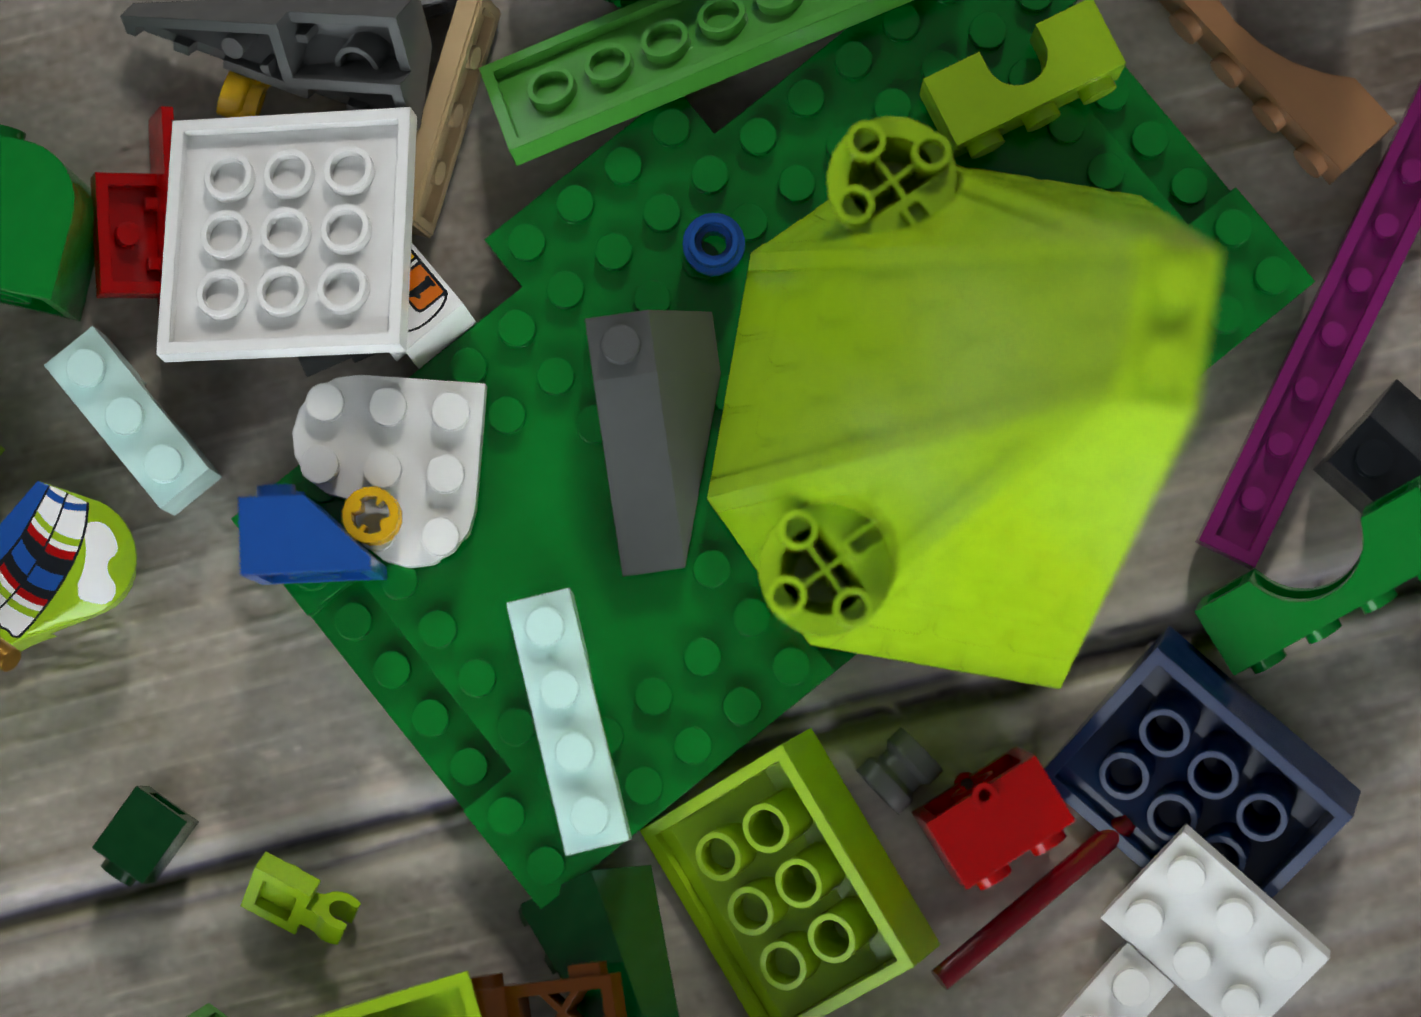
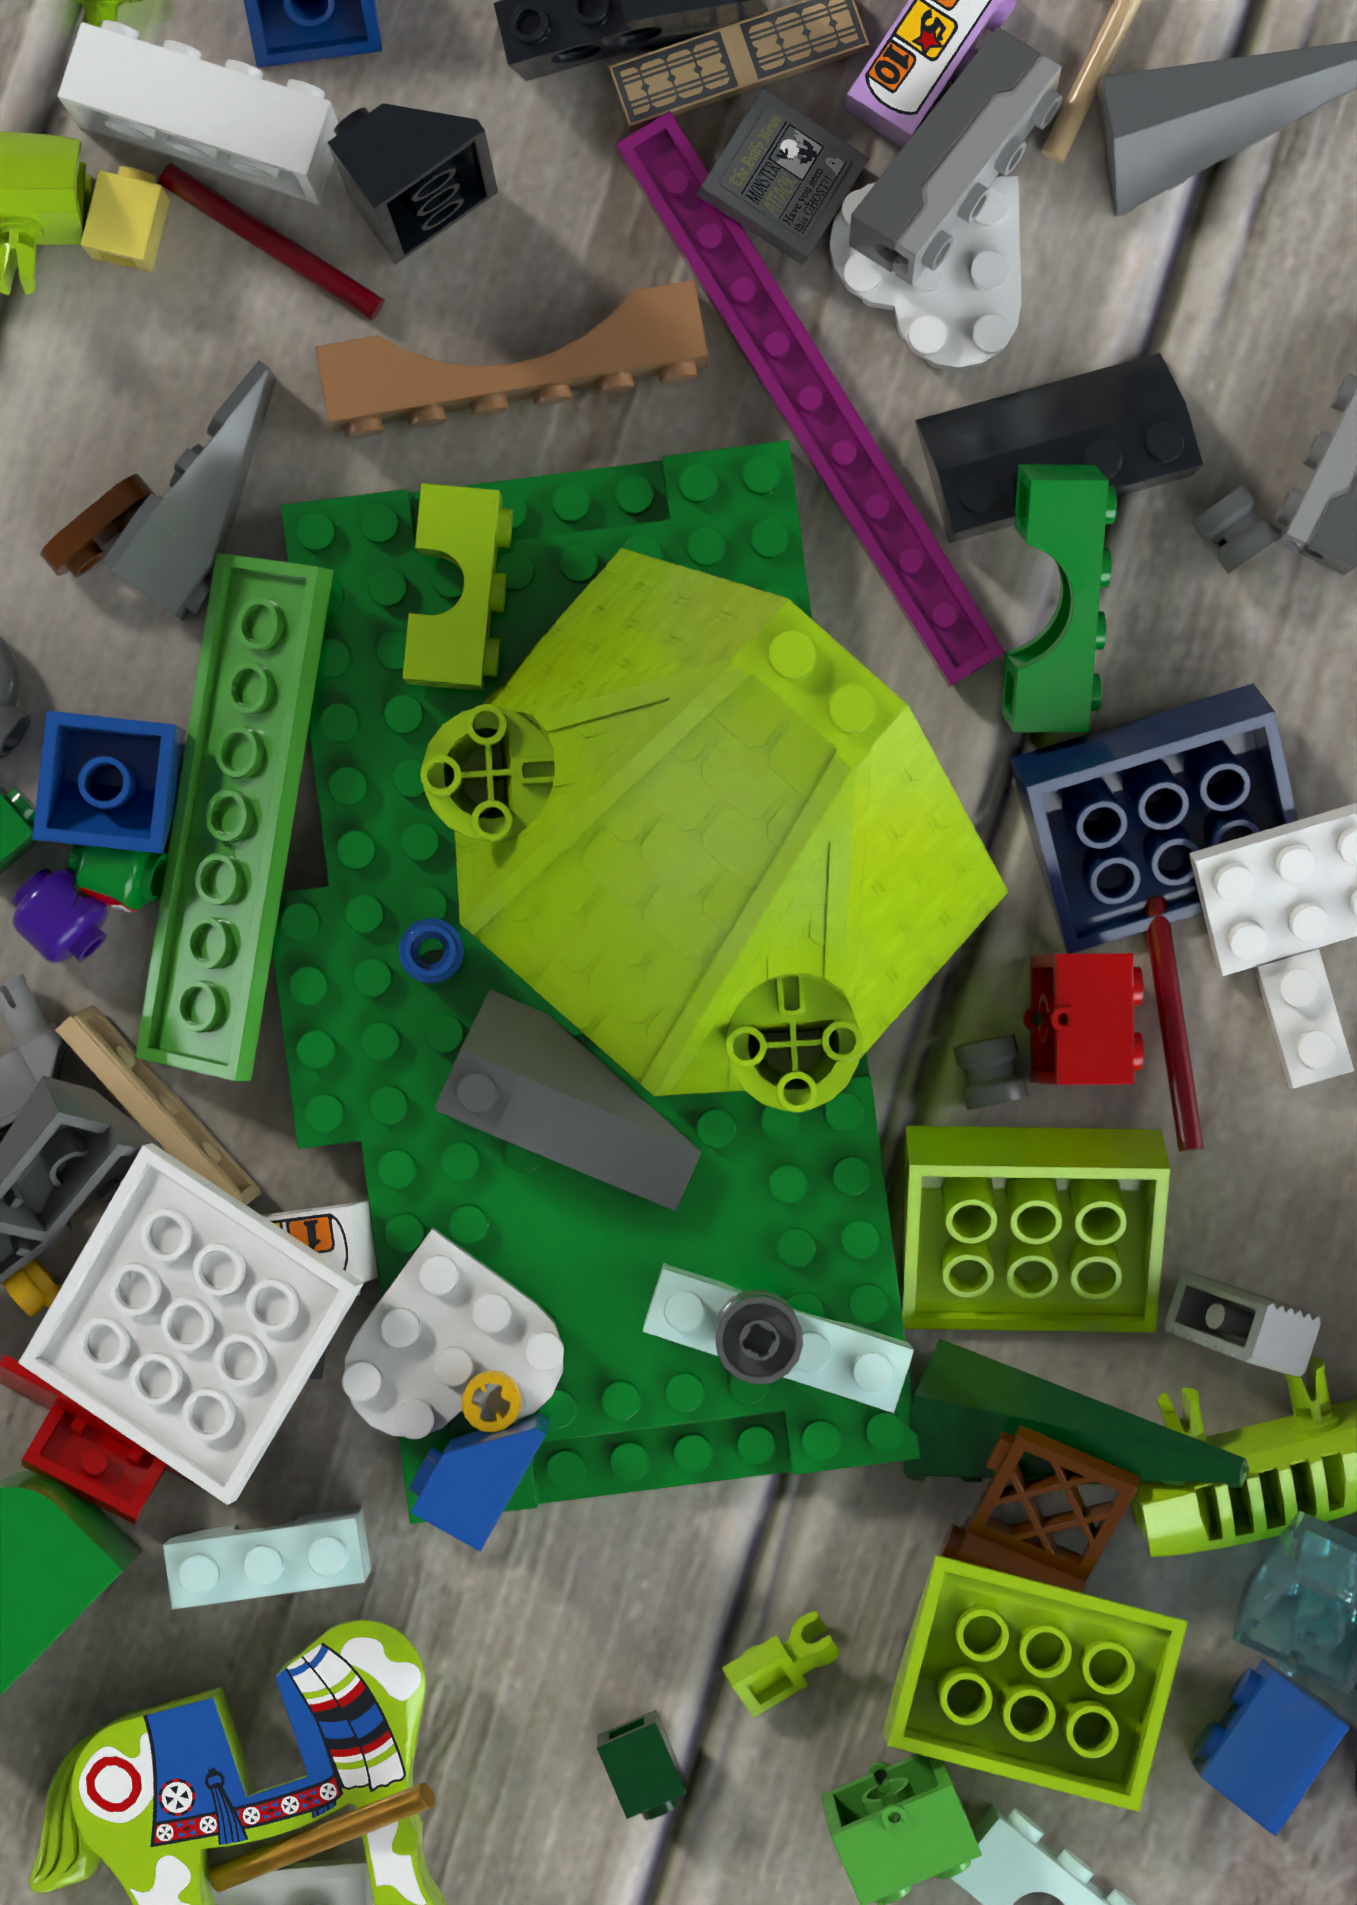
camera: 70 degrees left, 5 degrees up
none -> dark grey wheel [714,1289,803,1384]

